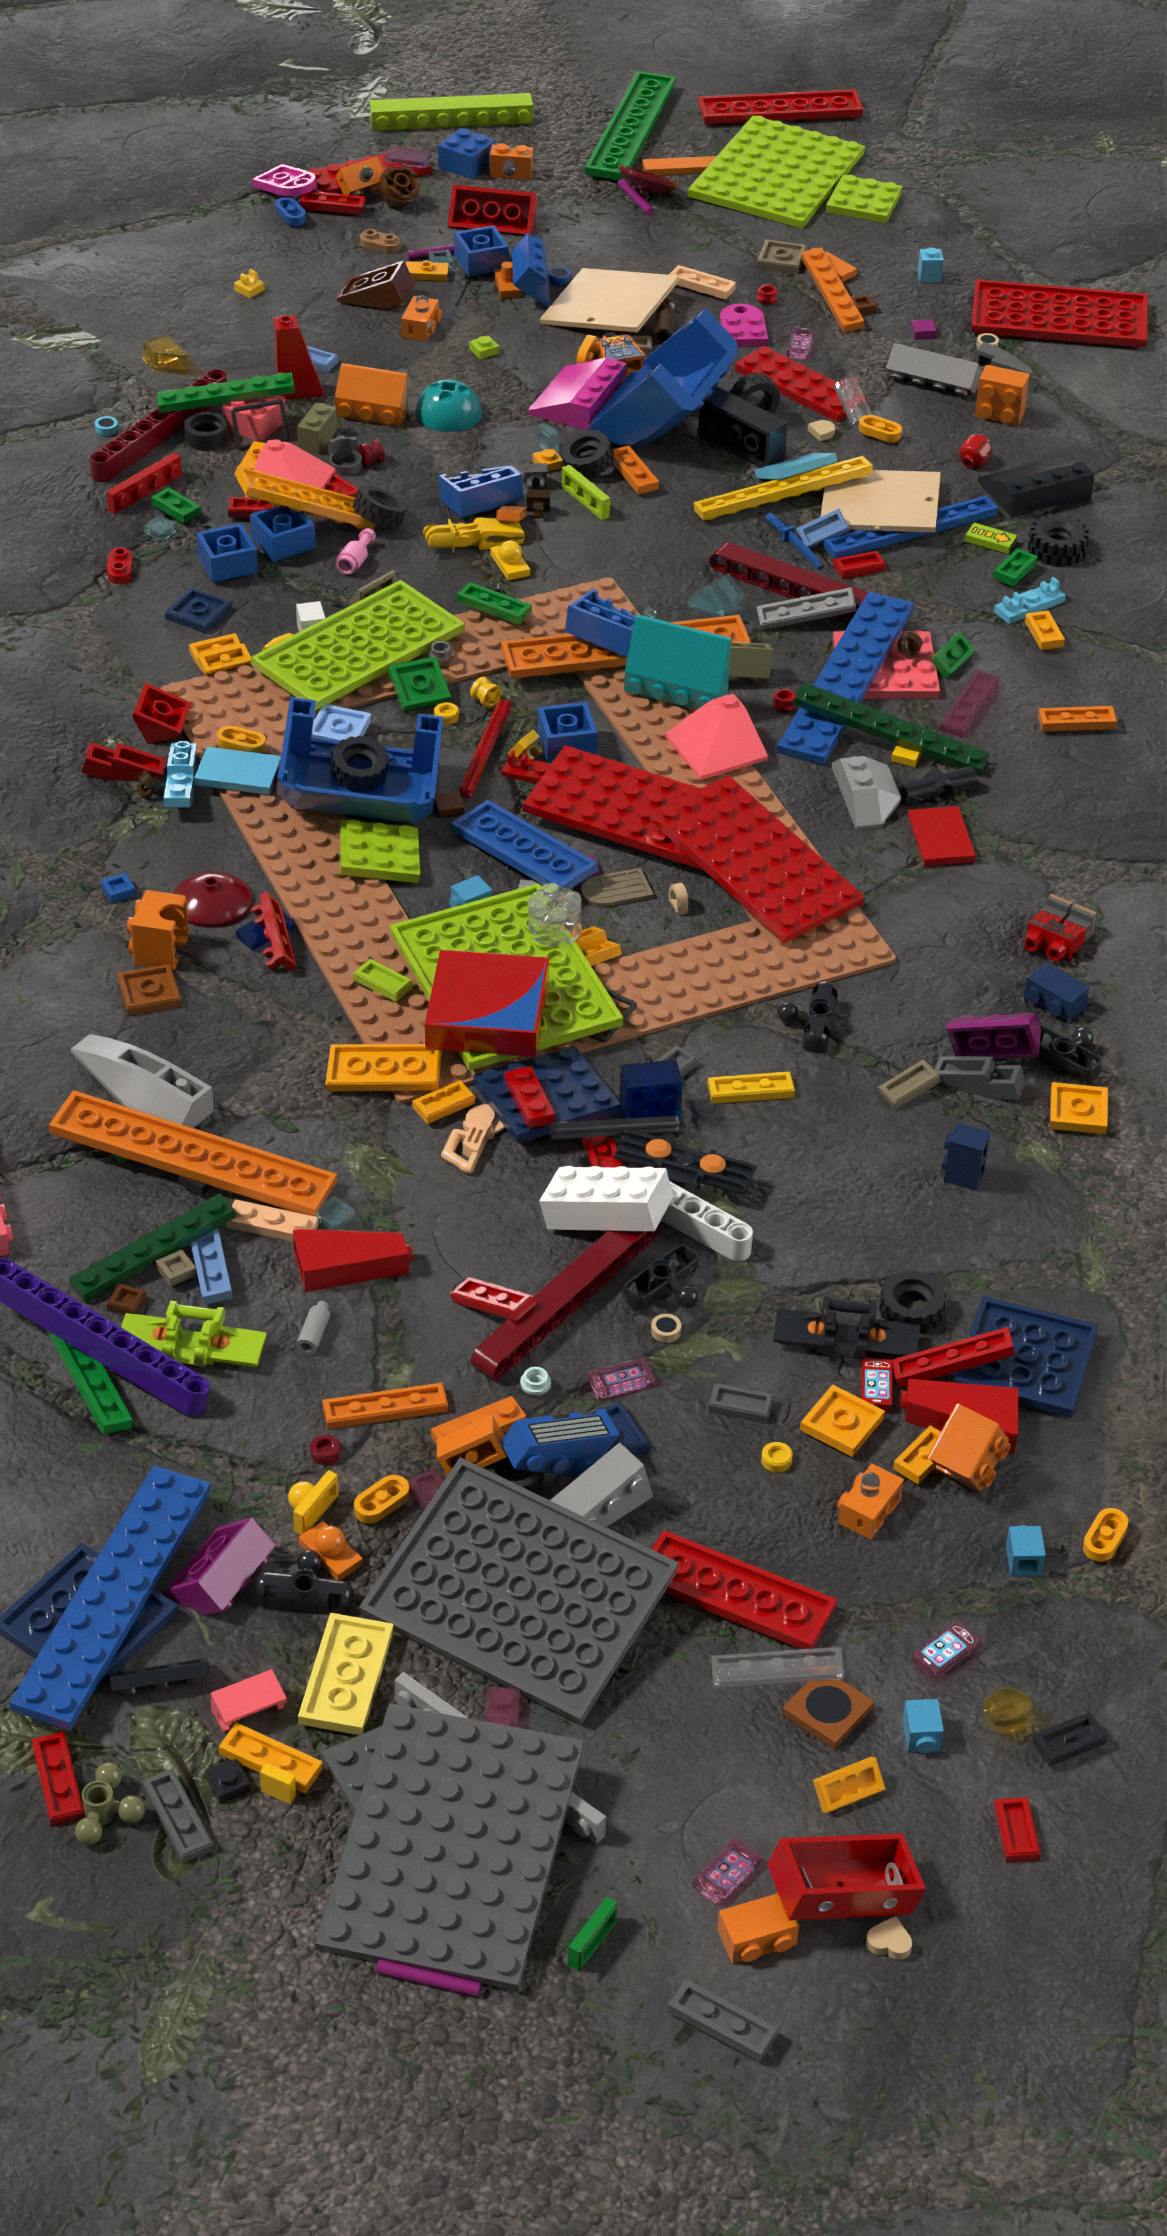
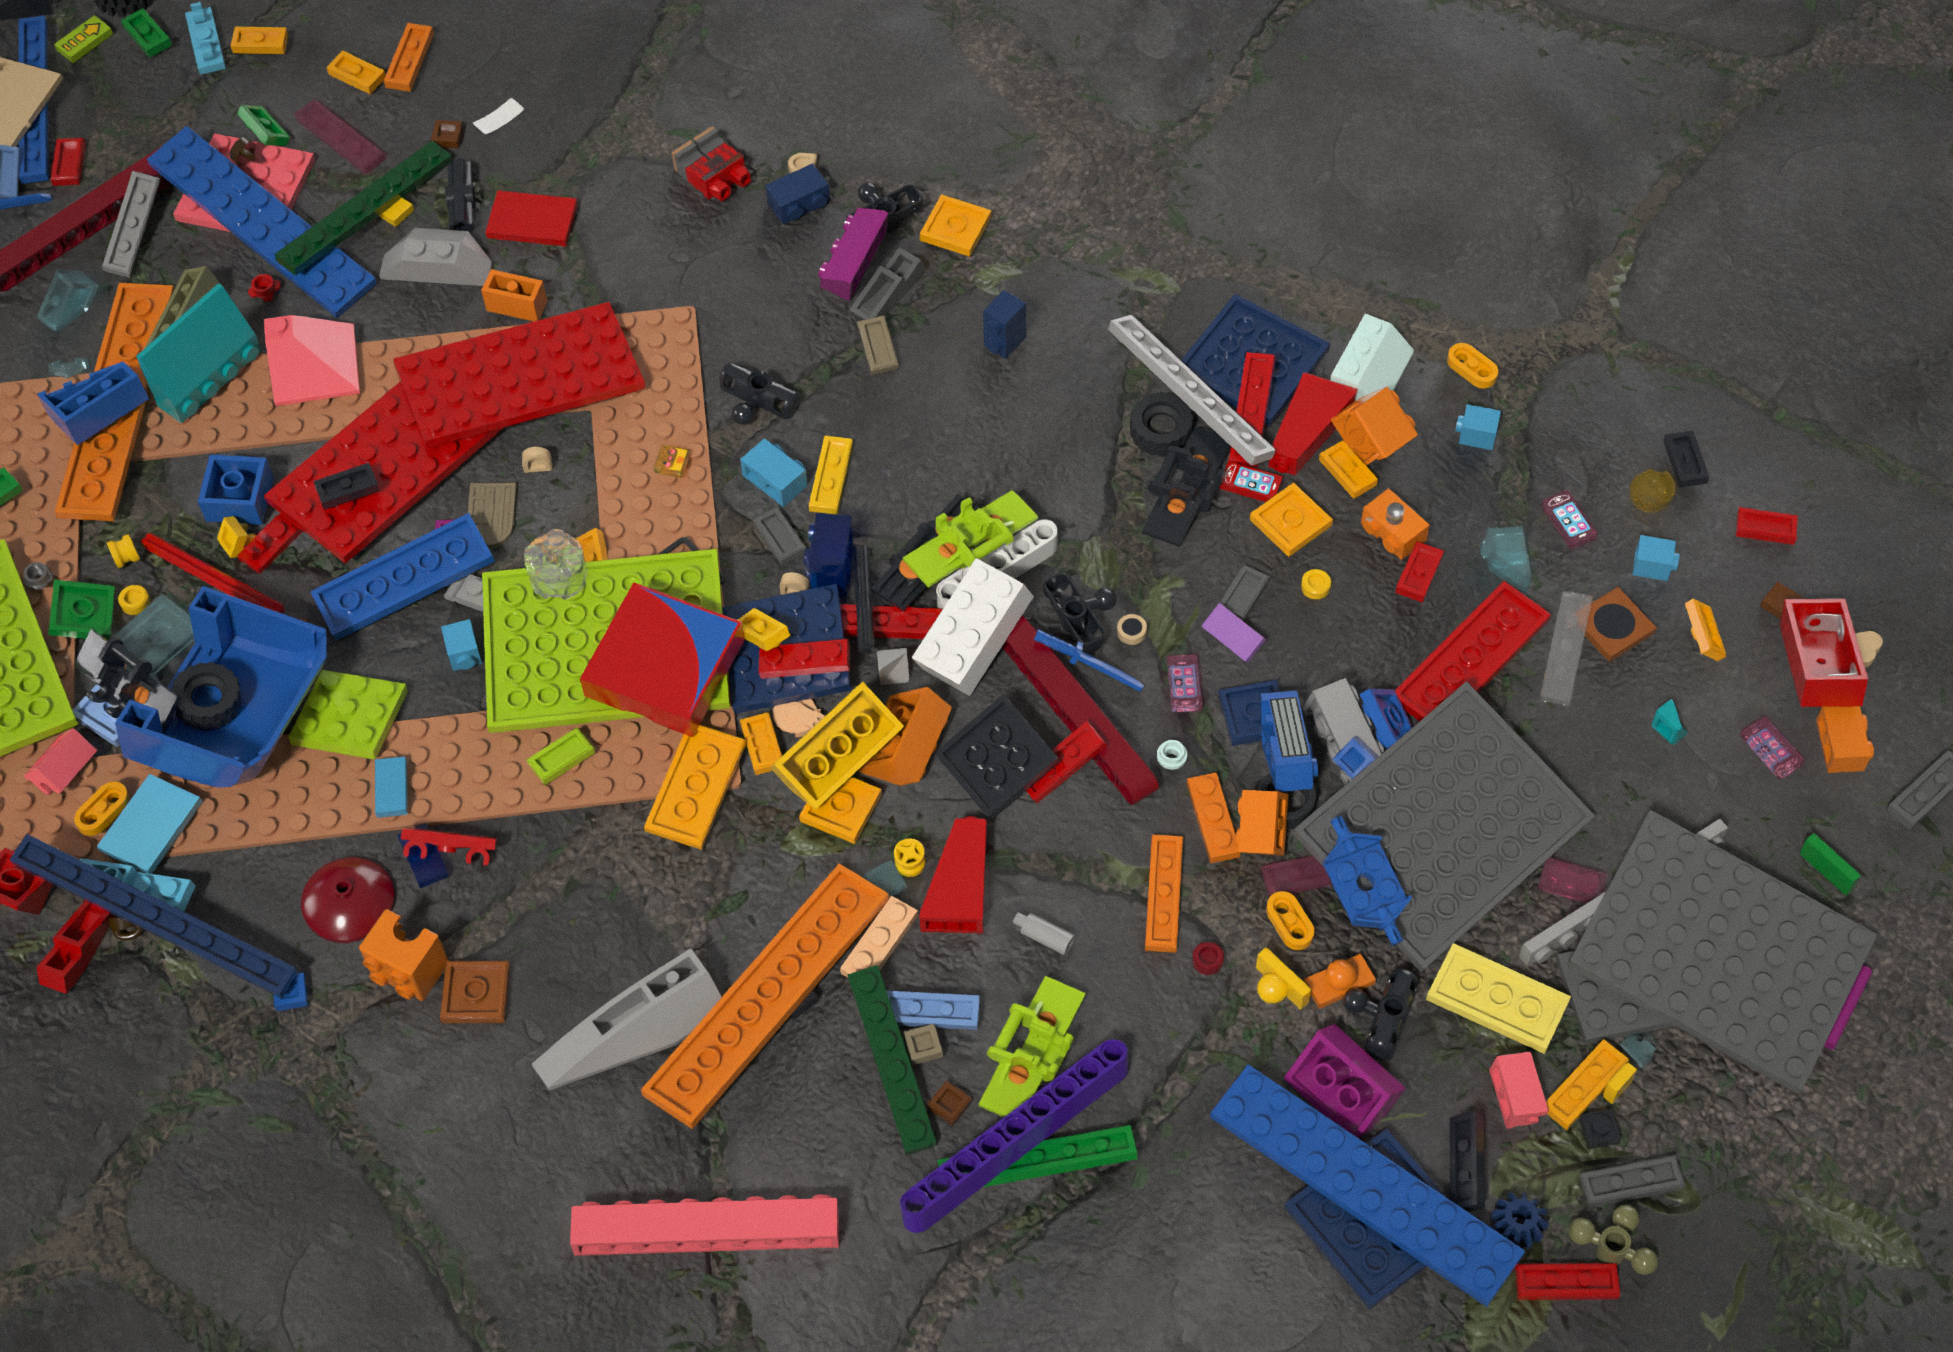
camera: 70 degrees left, 15 degrees up
none -> dark blue plate [9,834,298,999]
none -> coral hinge [24,728,97,795]
none -> black piece [74,629,181,733]
none -> clear light blue tile [113,594,194,674]
none -> black plate [313,463,380,510]
none -> light orange plate [327,50,386,95]
none -> dark azure tile [375,757,408,818]
none -> reddish brown tile [431,120,463,149]
none -> white sticker [473,98,524,134]
none -> orange brick [481,269,548,321]
none -> clear yellow tile [654,444,690,478]
none -> yellow plate [737,608,790,651]
none -> dark azure brick [740,438,807,507]
none -> yellow slope [769,682,904,810]
none -> tan tile [779,572,811,595]
none -> tan tile [788,153,817,173]
none -> light orange plate [799,777,882,844]
none -> orange slope [857,687,952,786]
none -> light grey slope [877,648,909,685]
none -> yellow wheel [894,838,925,877]
none -> lime piece [903,490,1038,588]
none -> black plate [934,694,1061,821]
none -> blue sword [1033,629,1144,691]
none -> light grey plate [1108,315,1275,465]
none -> medium lavender tile [1201,603,1267,663]
none -> blue plate [1322,816,1412,946]
none -> light aqua slope [1331,314,1414,401]
none -> blue slope [1332,736,1378,779]
none -> blue plate [1360,689,1413,749]
none -> red plate [1395,541,1444,603]
none -> clear light blue slope [1480,526,1531,592]
none -> dark blue gear [1491,1192,1549,1250]
none -> clear light blue tile [1620,1035,1655,1068]
none -> teal slope [1651,699,1688,745]
none -> reddish brown tile [1760,582,1803,619]

